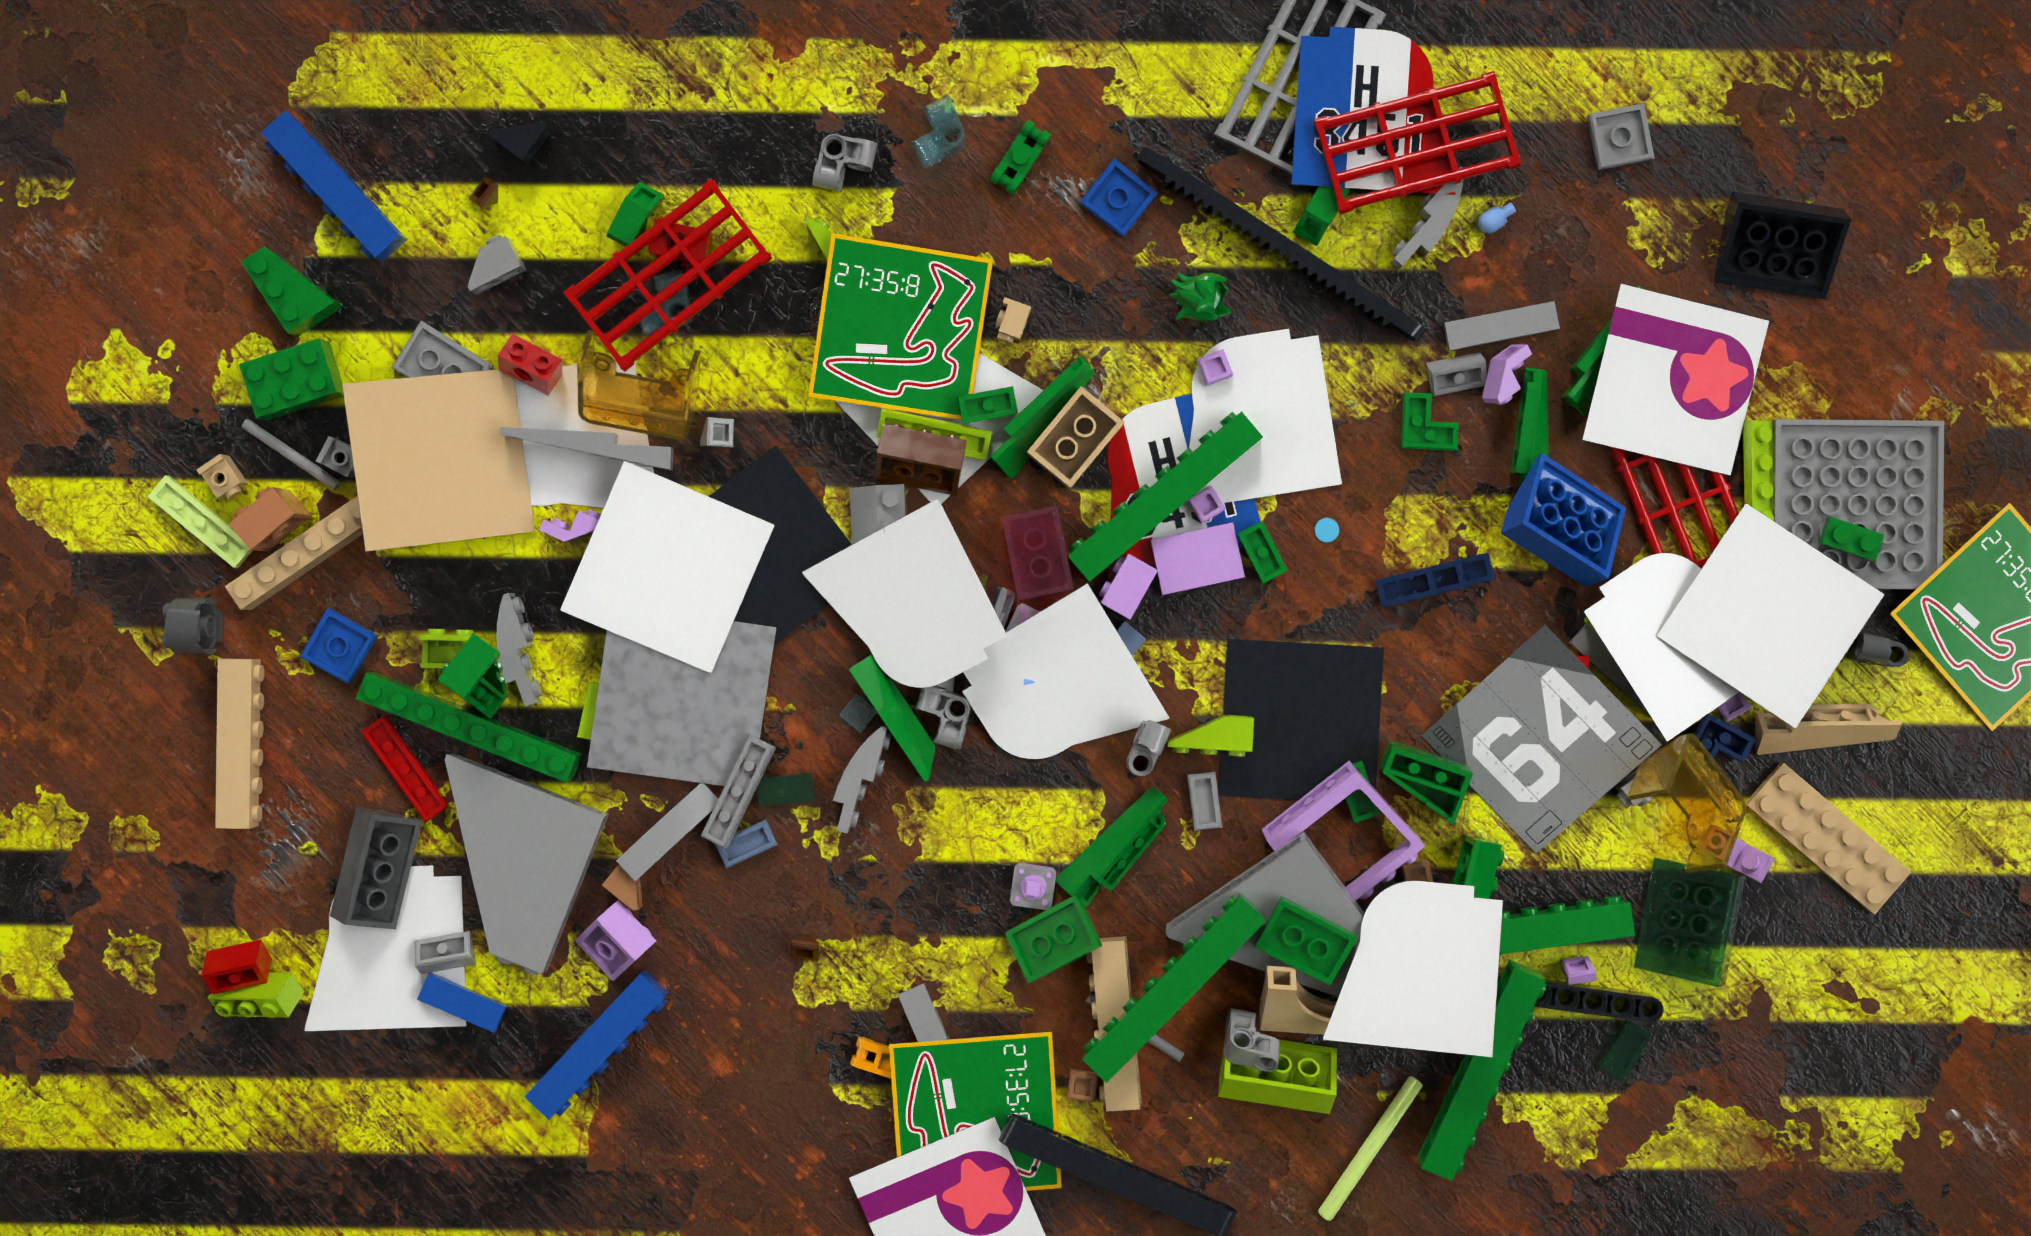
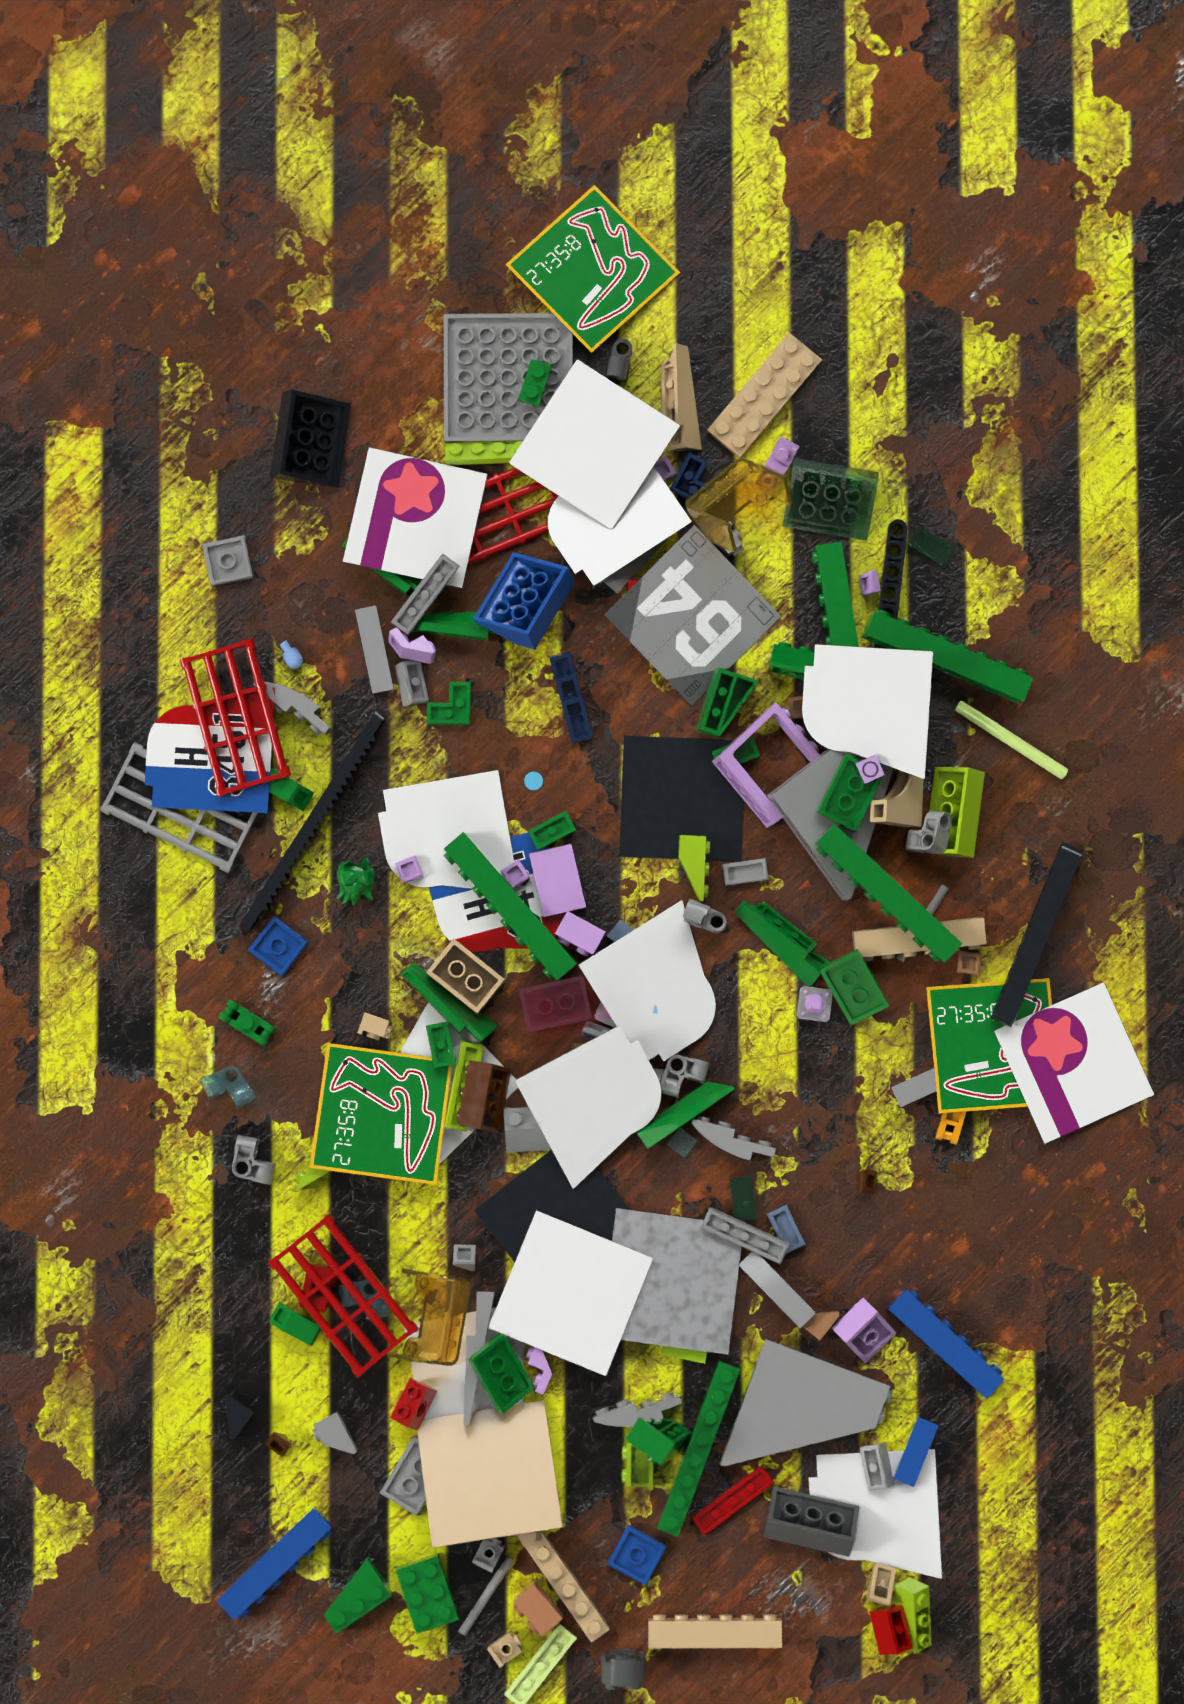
camera: 90 degrees left, 5 degrees down
none -> light grey tile [391,553,460,635]
none -> green plate [467,1333,535,1414]
none -> lavender tile [855,755,885,784]
none -> tan slope [866,1562,896,1606]

